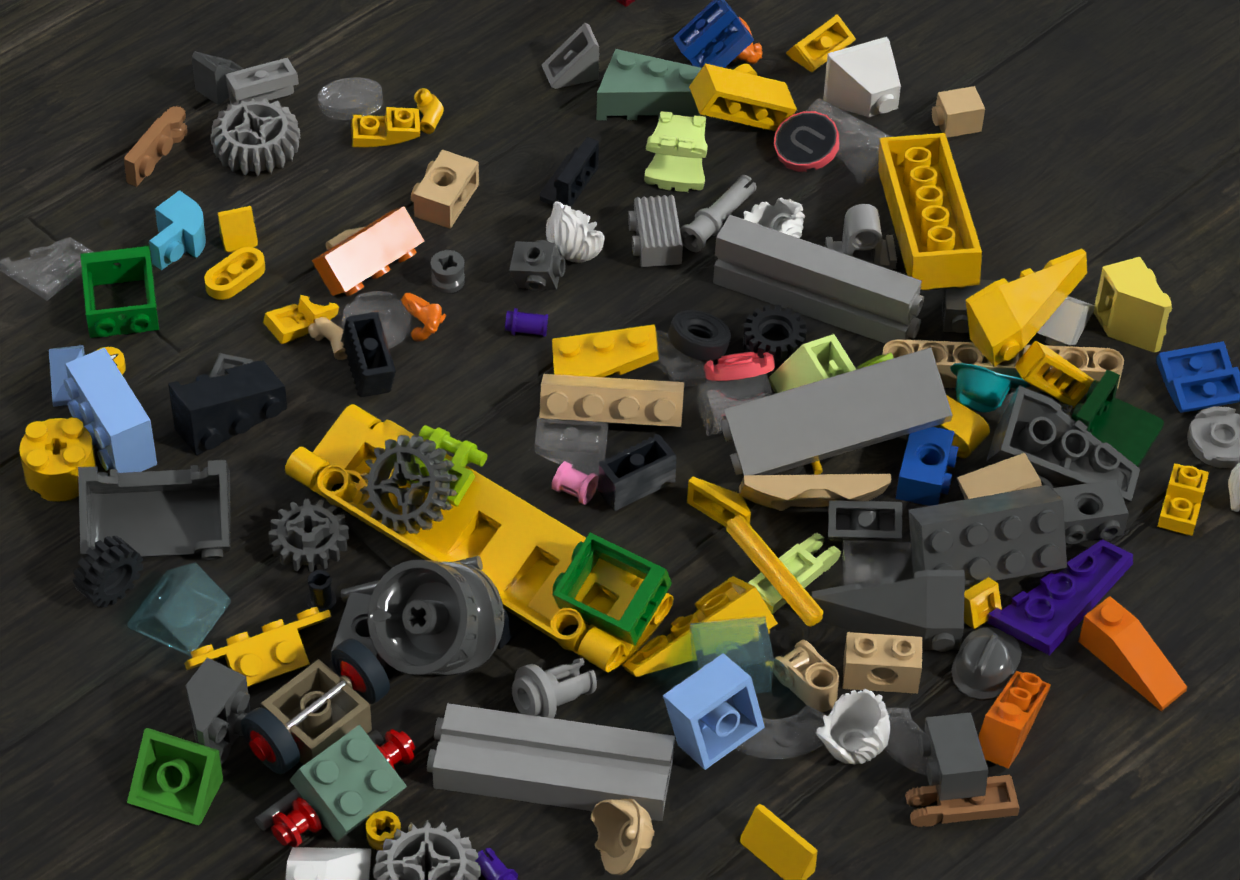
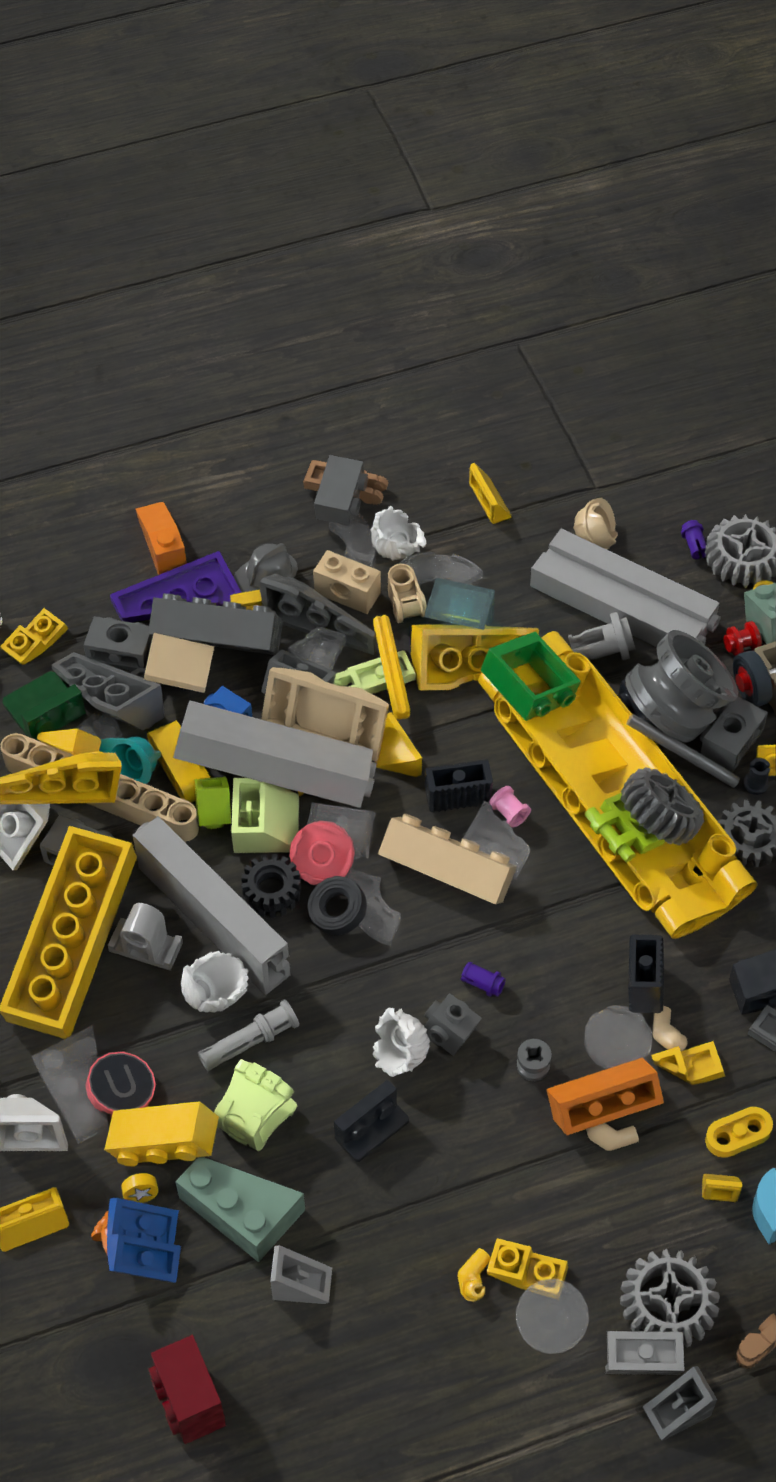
camera: 155 degrees left, 5 degrees up
orange piece [401,293,446,341] -> none
tan brick [411,150,479,229] -> none
yellow wing [552,324,659,377] -> none
light grey brick [628,195,683,267] -> none
light blue brick [663,653,765,770] -> none
orange slope [978,671,1051,769] -> none

